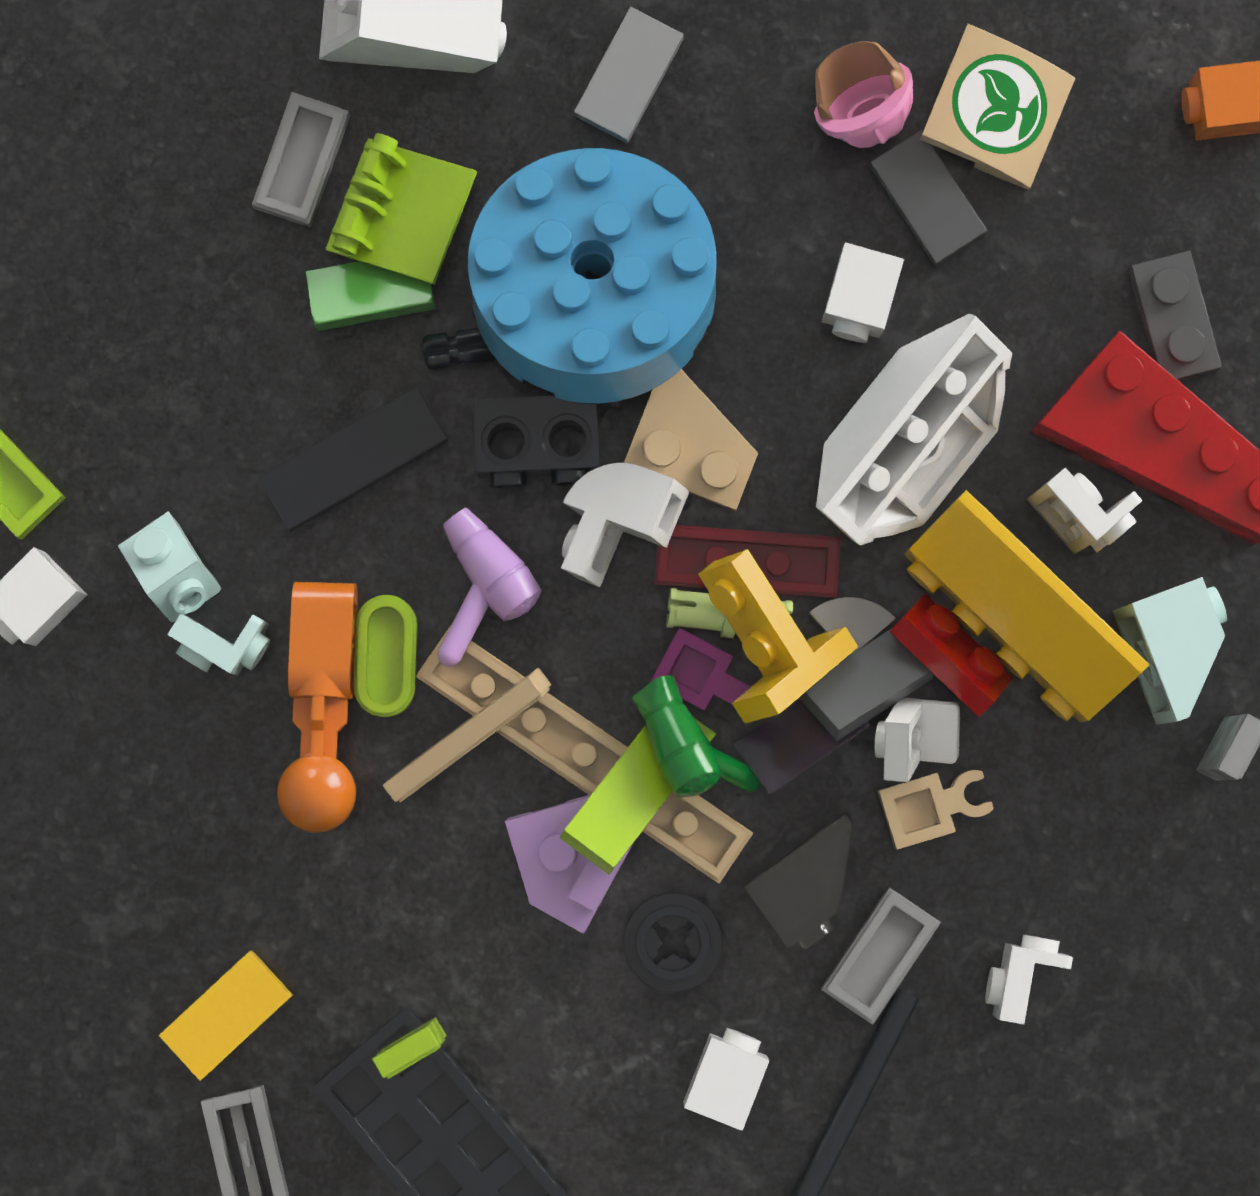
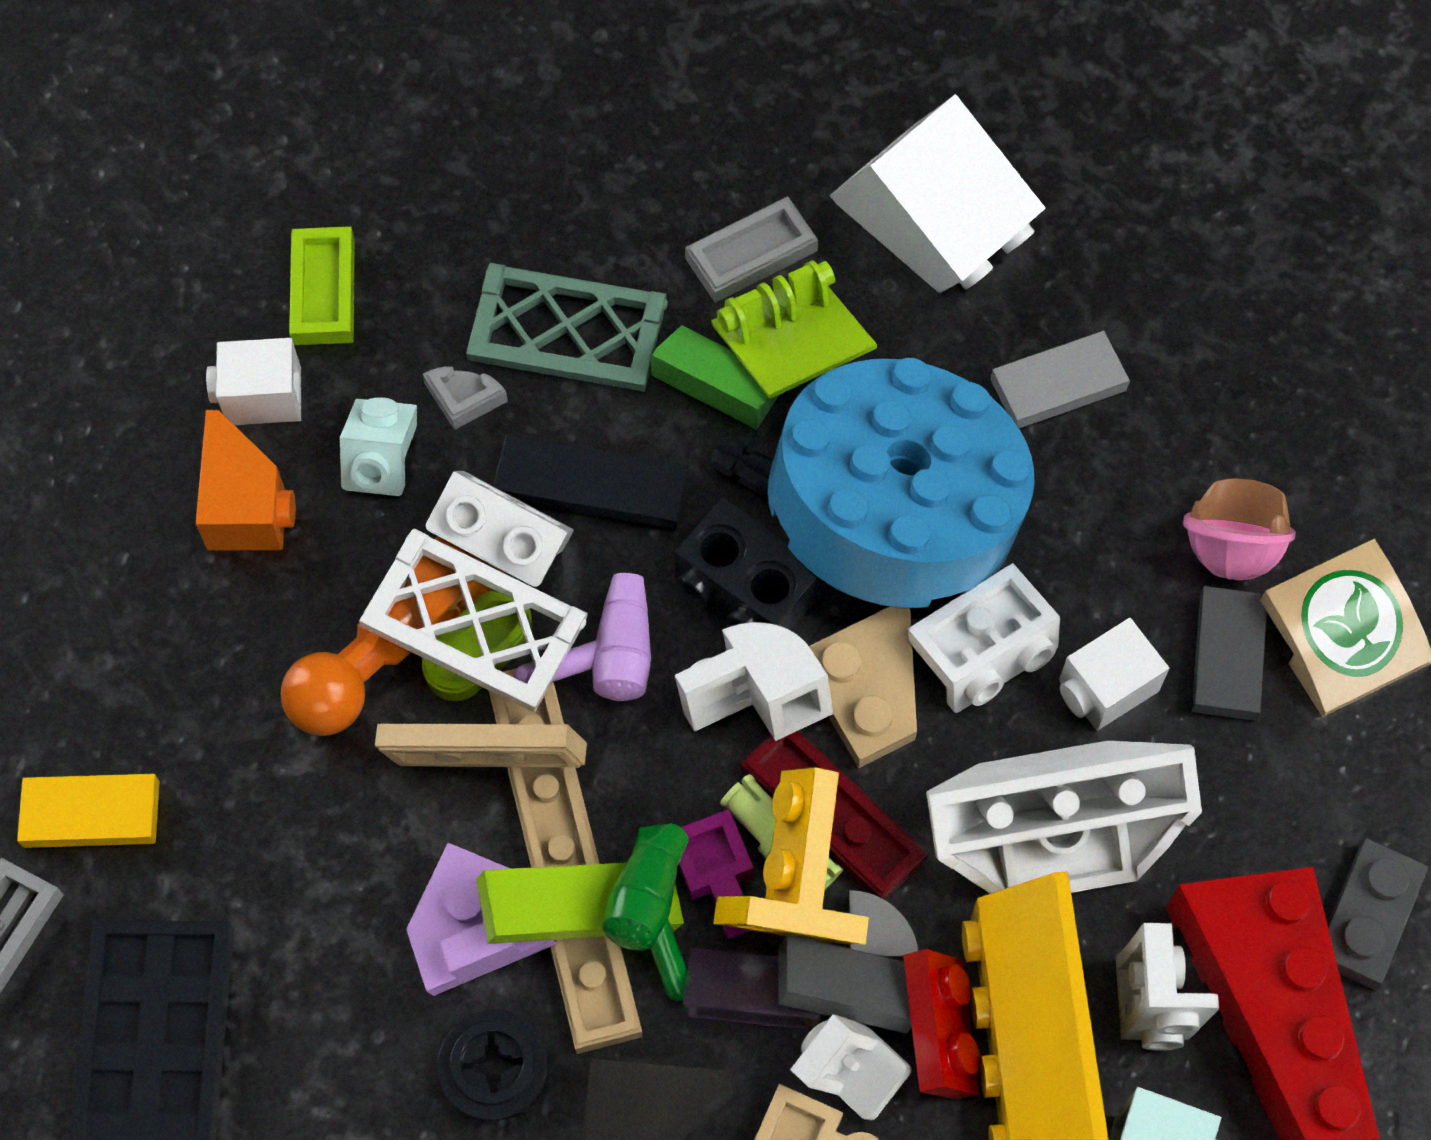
camera: 40 degrees right, 20 degrees down
light aqua bracket [167,614,271,676] -> none
lime tile [372,1017,447,1079] -> none
none -> orange slope [196,410,296,550]
none -> white window [359,528,588,713]
none -> light grey tile [423,366,508,430]
none -> white bracket [426,471,574,587]
none -> sand green window [466,263,668,392]
none -> white bracket [908,563,1060,713]

